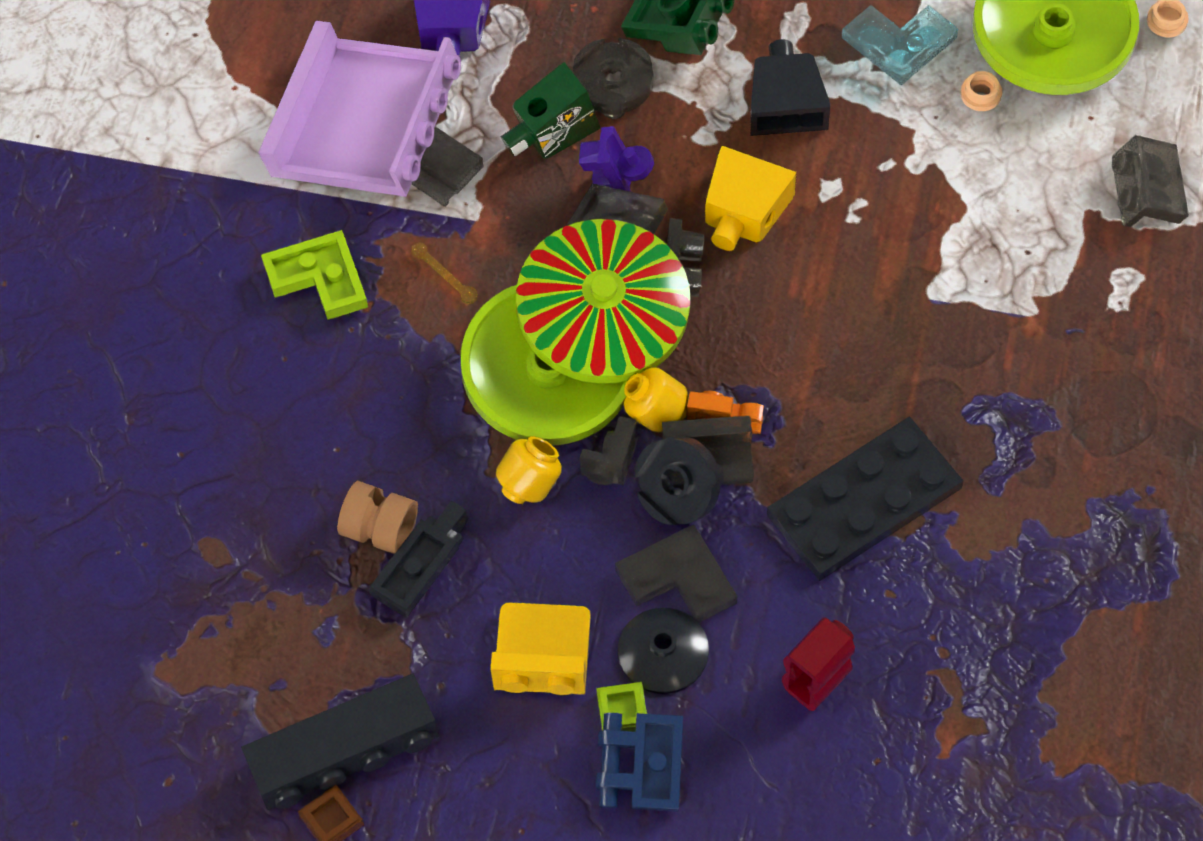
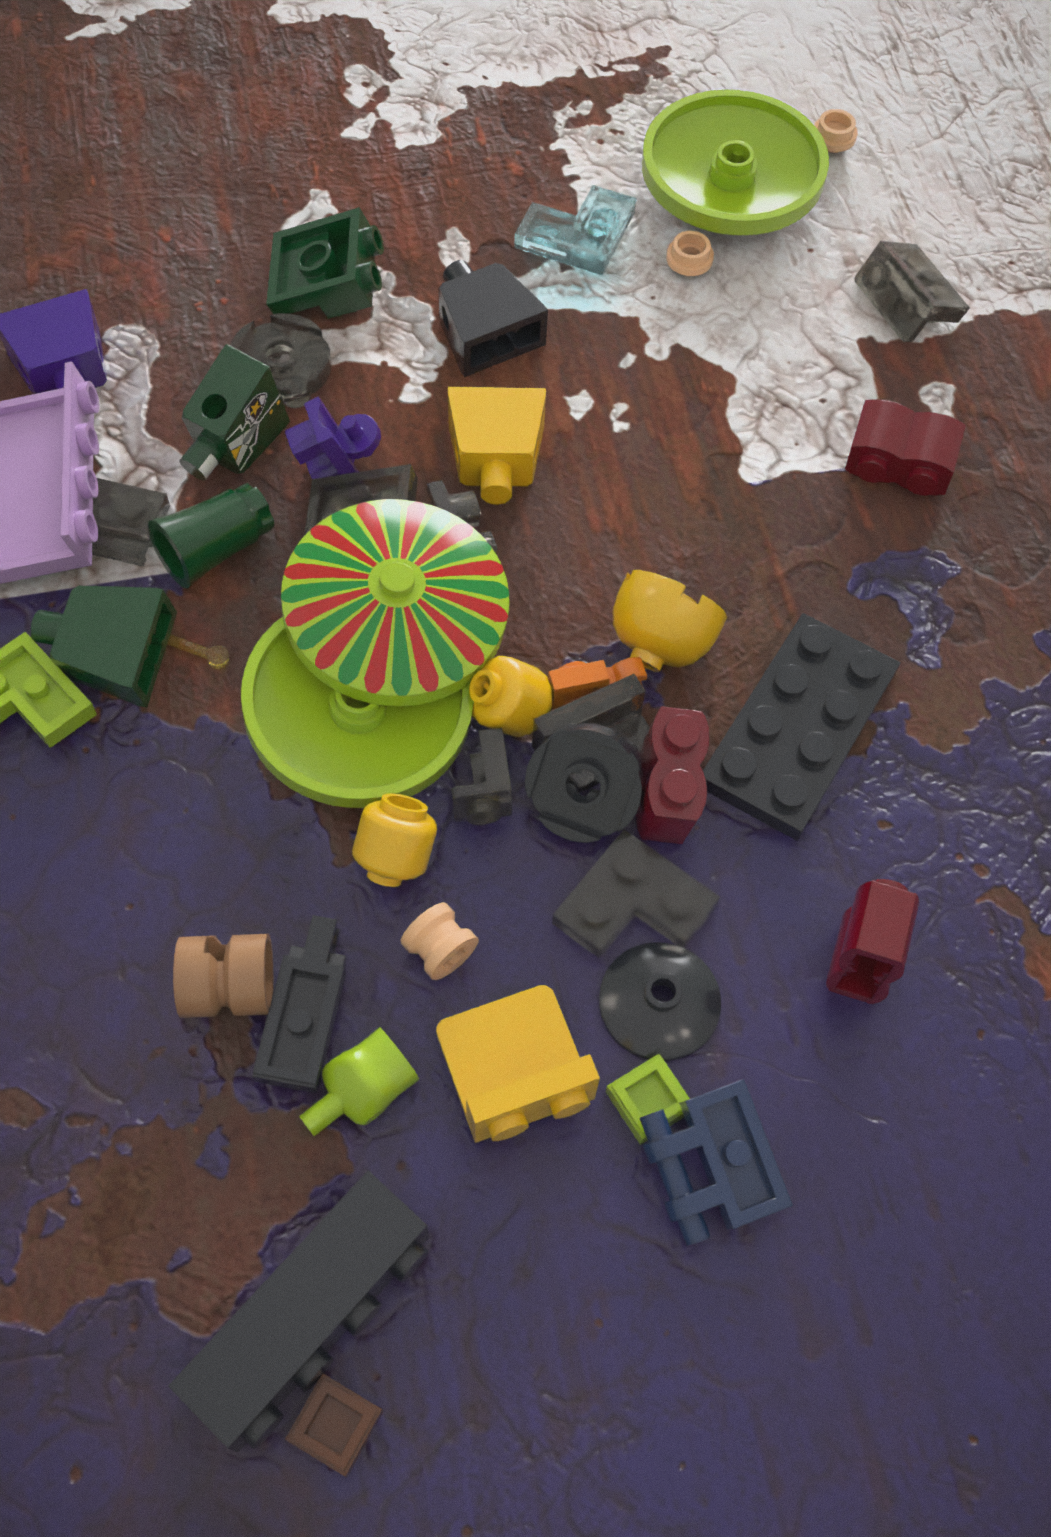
camera: 30 degrees left, 0 degrees up
none -> dark green torso [31,585,177,708]
none -> dark green plant [147,483,274,589]
none -> lime piece [299,1027,419,1136]
none -> light nougat wheel [401,902,479,980]
none -> yellow cylinder [612,570,727,672]
none -> dark red brick [635,706,709,844]
none -> dark red brick [845,399,966,496]

